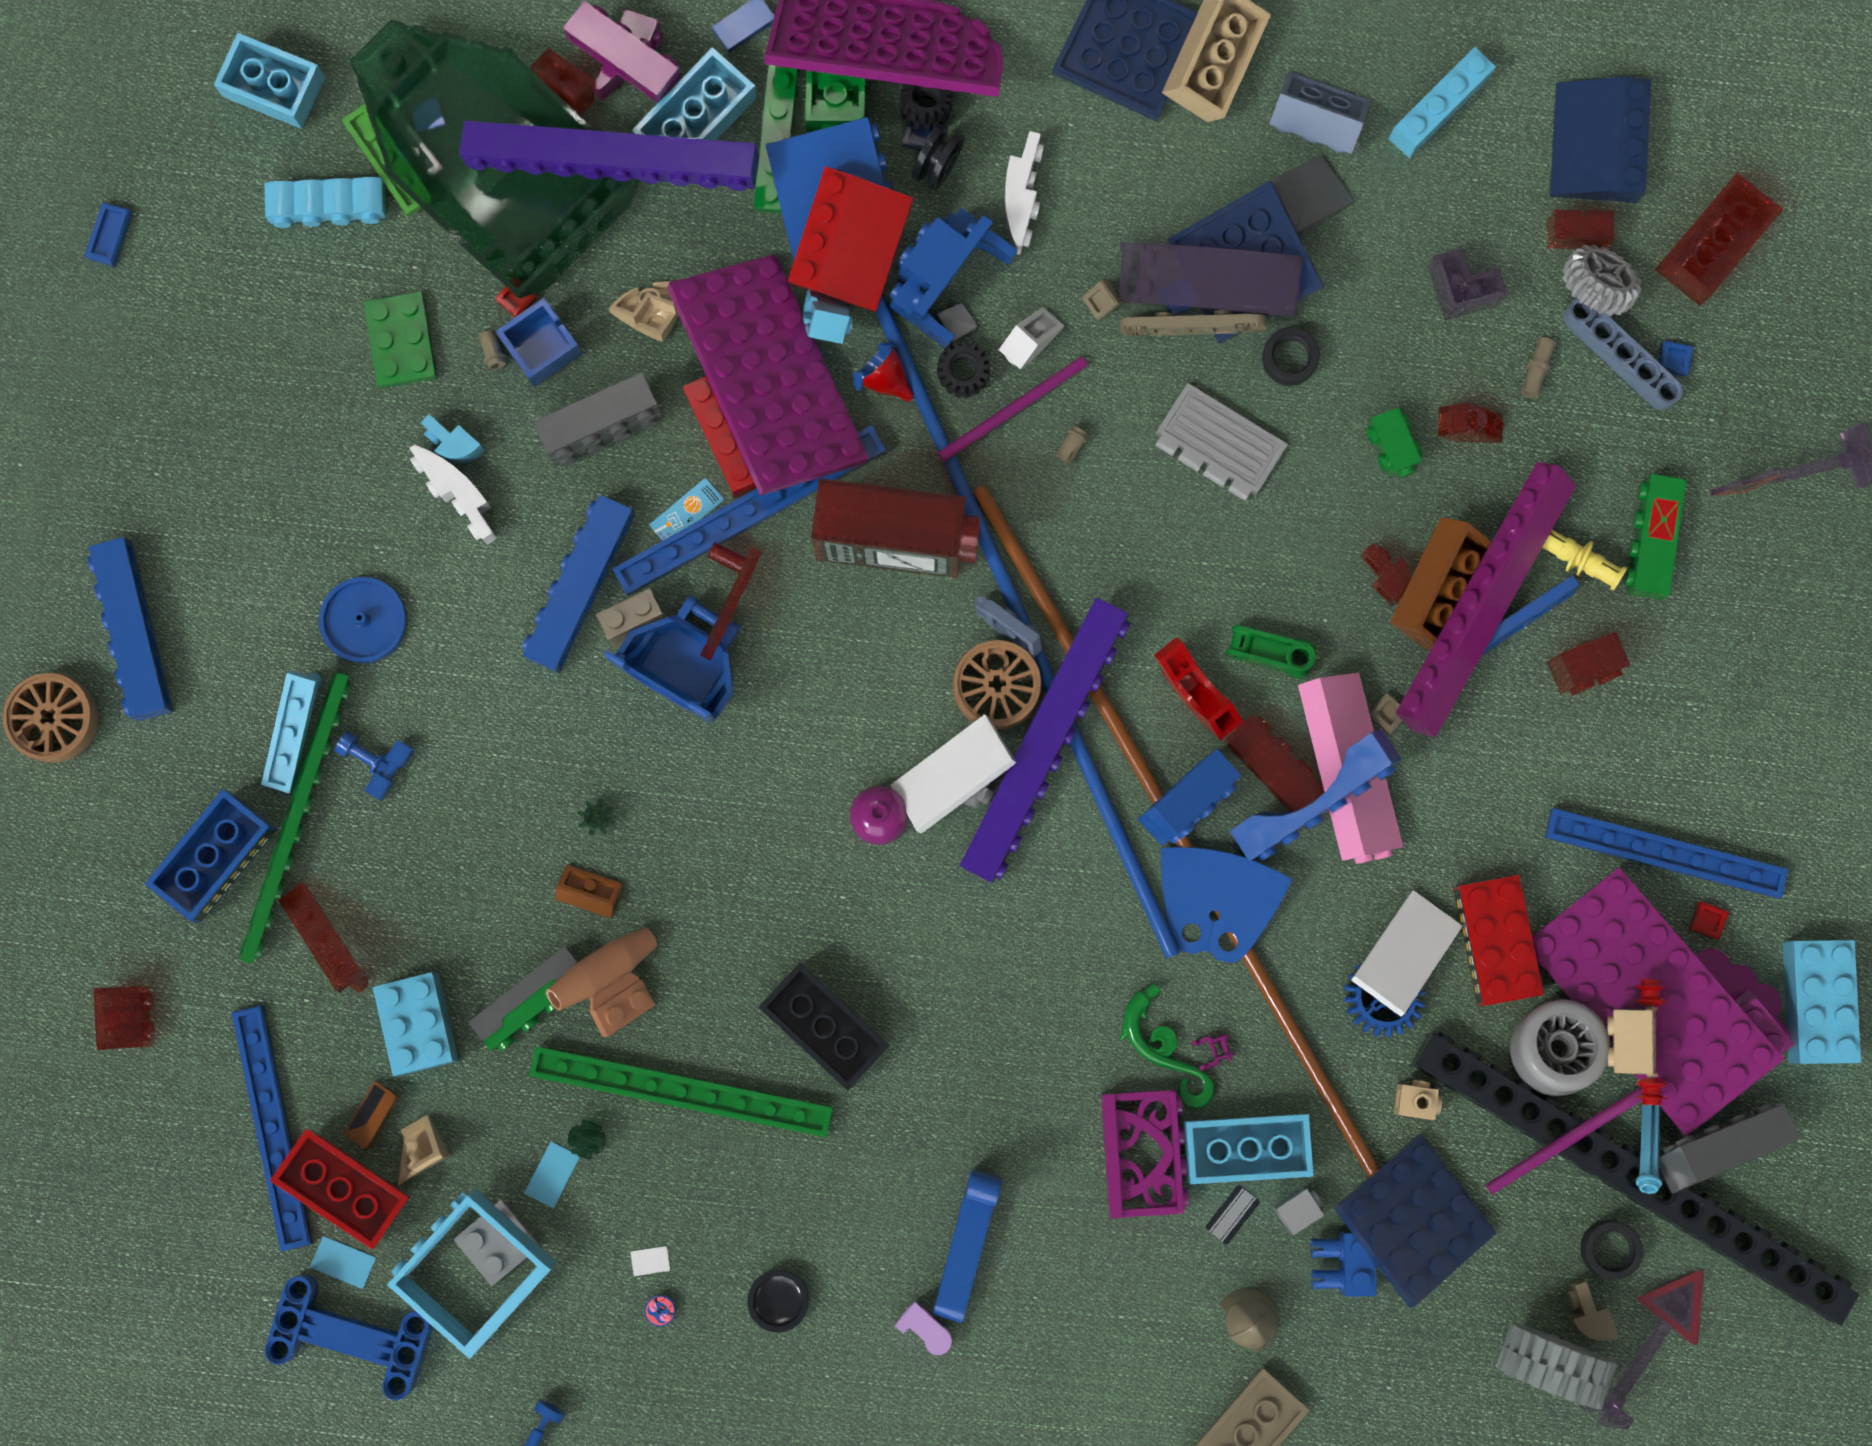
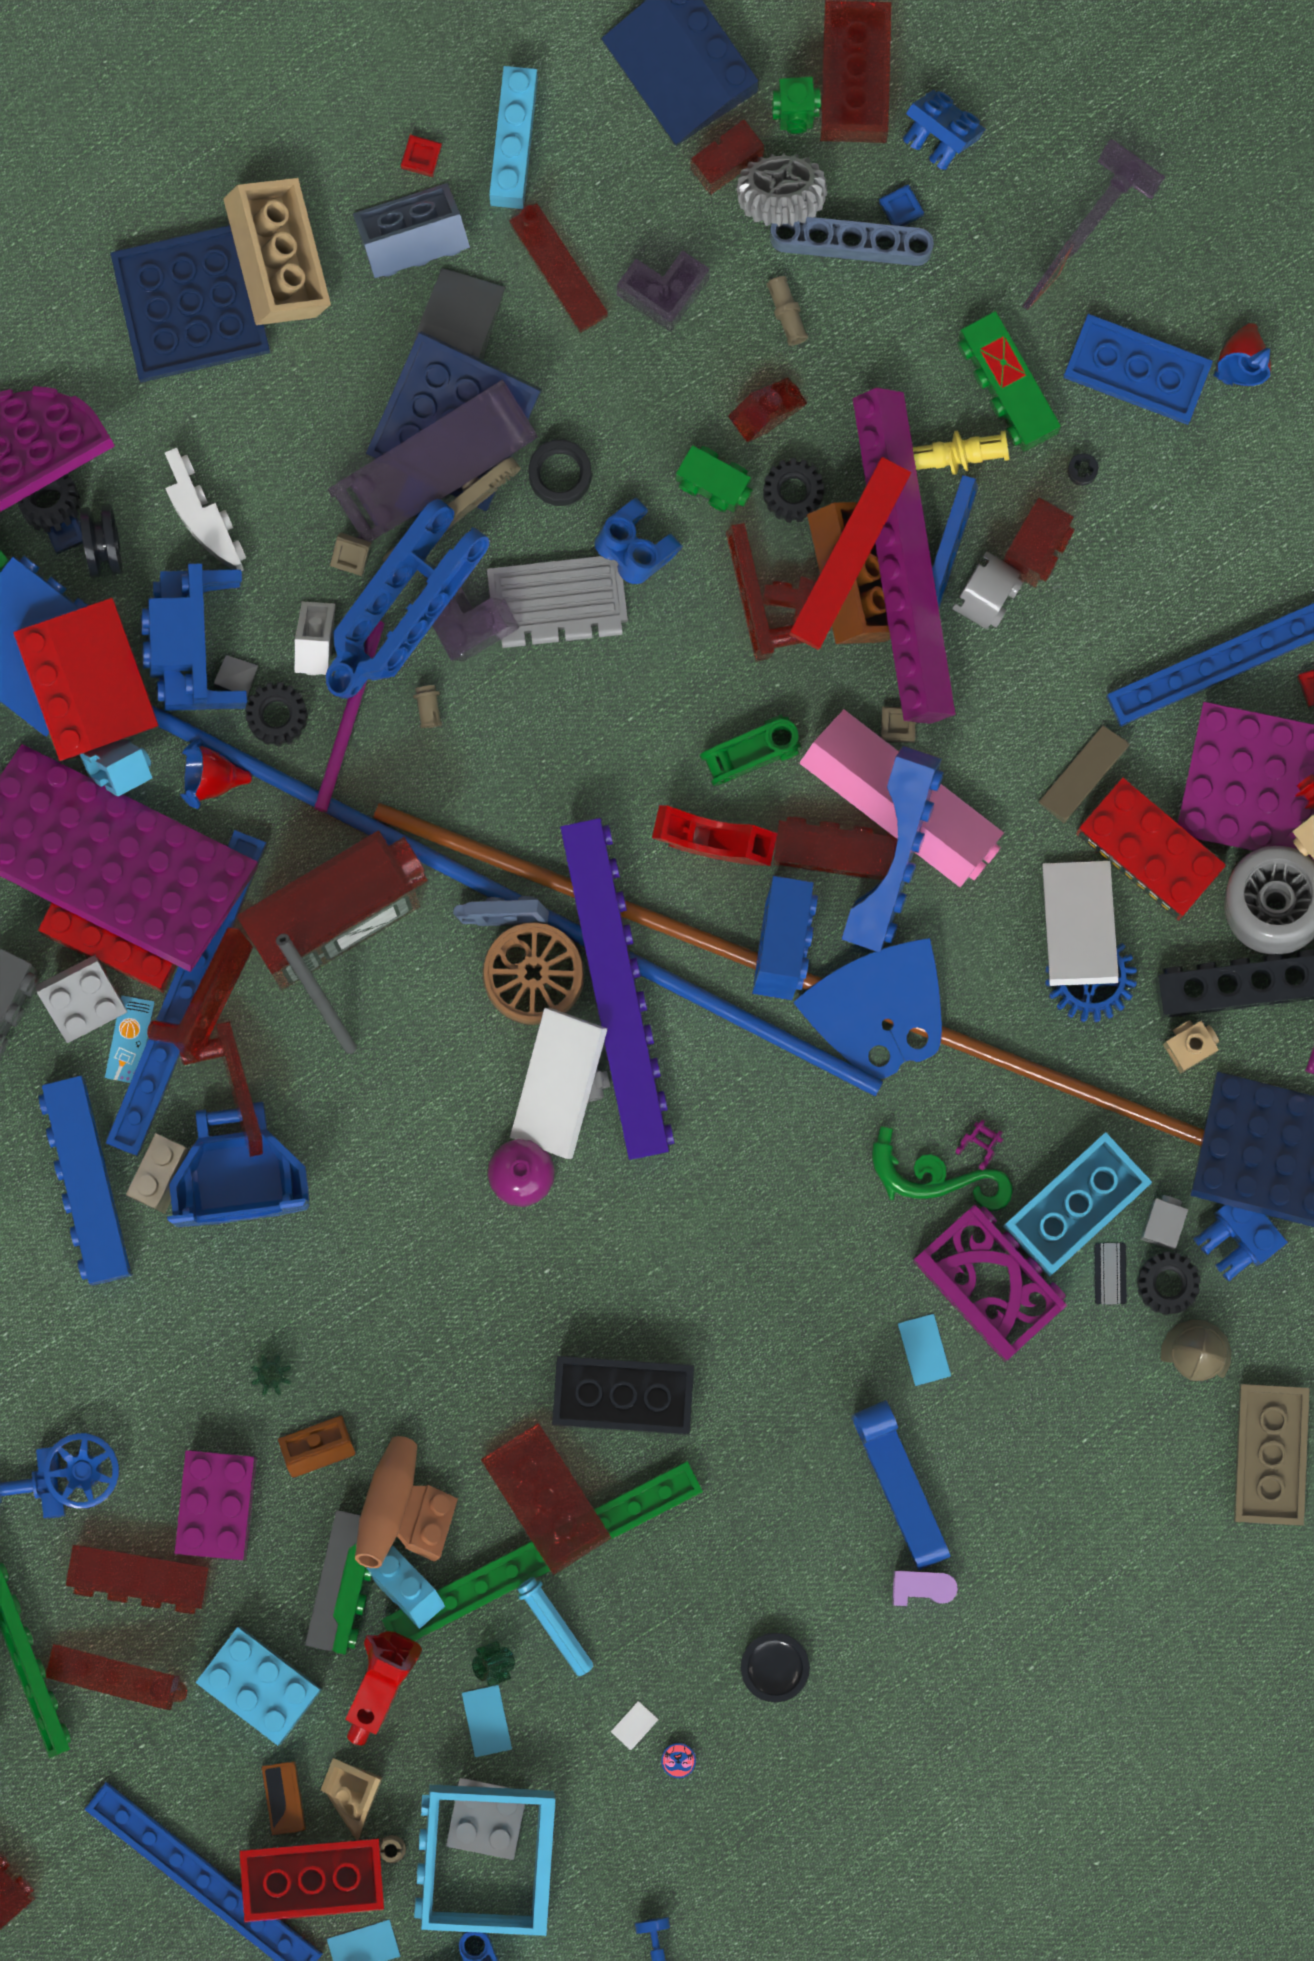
camera: 40 degrees left, 0 degrees up
none -> light grey plate [35,955,127,1043]
none -> blue wheel [44,1433,119,1508]
none -> clear red brick [65,1545,211,1615]
none -> clear red piece [147,927,253,1061]
none -> magenta brick [175,1450,257,1561]
none -> dark grey piece [276,934,357,1054]
none -> blue piece [326,499,489,699]
none -> red piece [345,1631,422,1745]
none -> medium azure brick [367,1545,445,1629]
none -> dark tan pin [379,1835,406,1863]
none -> red tile [401,135,442,177]
none -> clear purple brick [432,587,519,661]
none -> clear red plate [481,1423,611,1575]
none -> clear red piece [509,204,608,334]
none -> medium azure axle [517,1577,593,1676]
none -> blue piece [594,497,683,584]
none -> clear red piece [726,523,804,662]
none -> black tyre [763,458,824,523]
none -> green brick [772,77,821,134]
none -> red tile [789,457,912,650]
none -> medium azure sticker [898,1314,951,1386]
none -> blue plate [903,90,986,170]
none -> light grey brick [952,551,1024,630]
none -> dark tan slope [1038,726,1130,824]
none -> blue plate [1063,314,1213,425]
none -> black bush [1067,453,1099,486]
none -> black tyre [1137,1252,1201,1315]
none -> blue hat [1213,323,1271,386]

